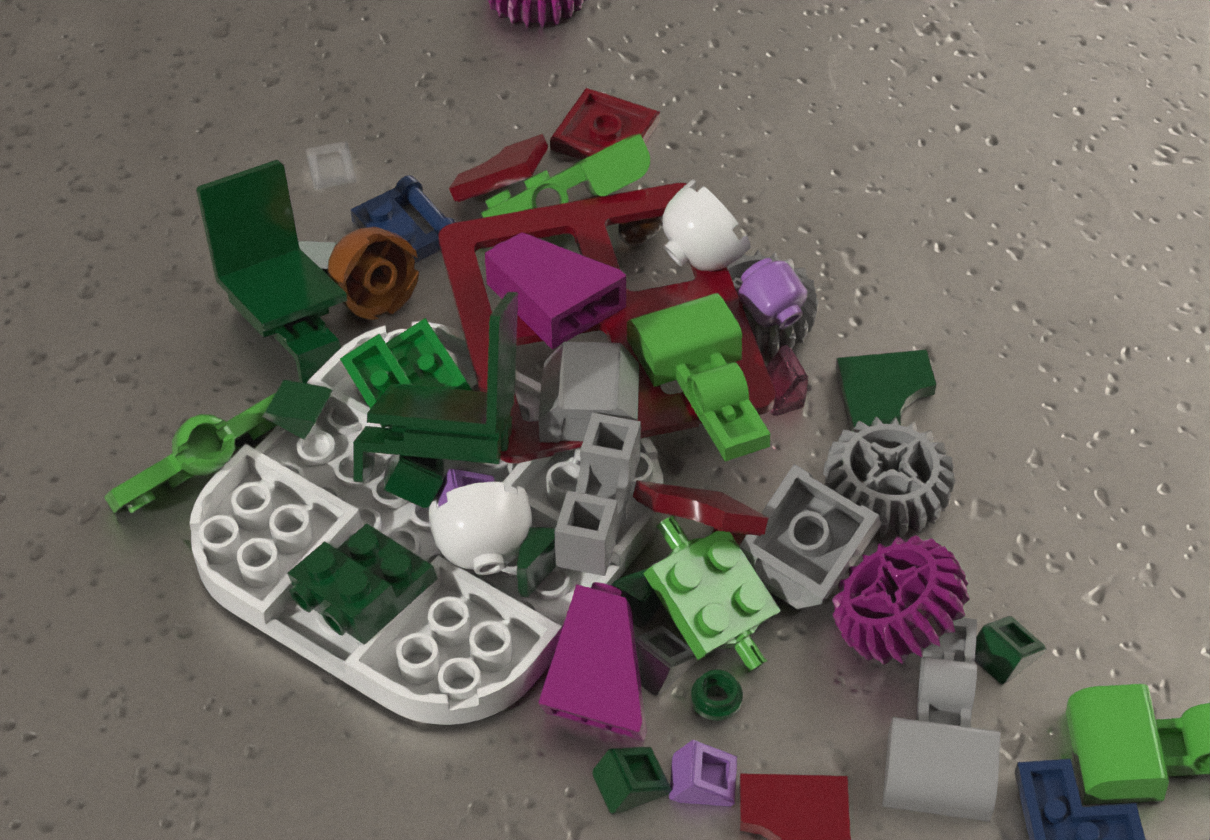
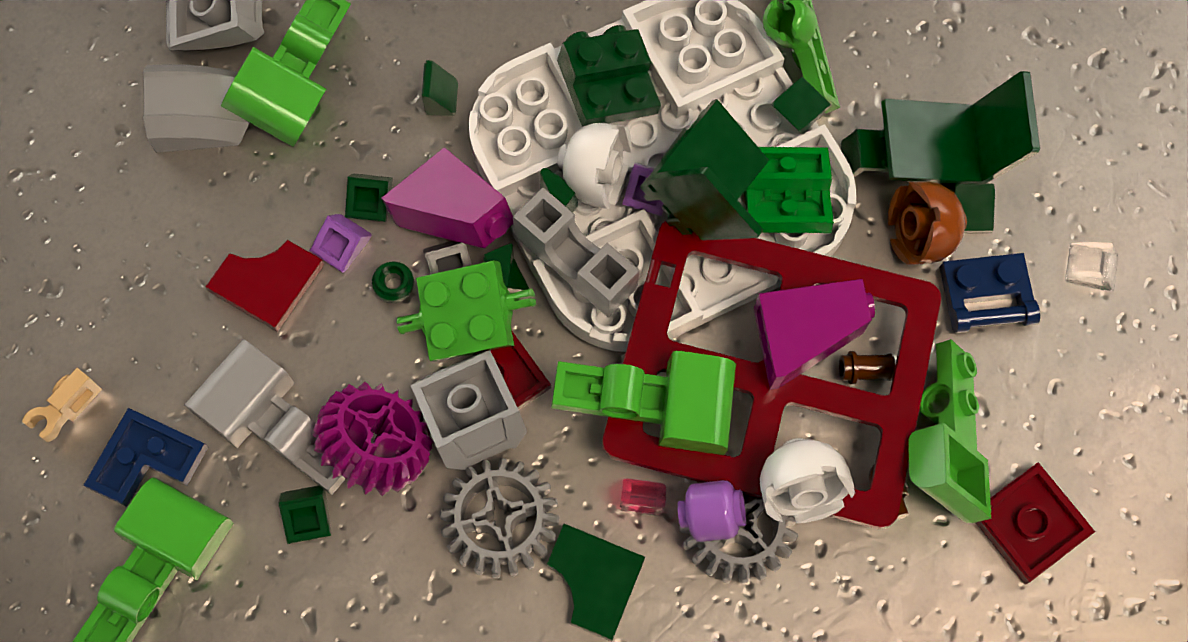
camera: 115 degrees right, 20 degrees up
dark red tile [449,134,548,202] -> none
light grey slope [539,342,639,443] -> none
dark red tile [633,480,769,536] -> none
none -> dark green slope [422,60,458,116]

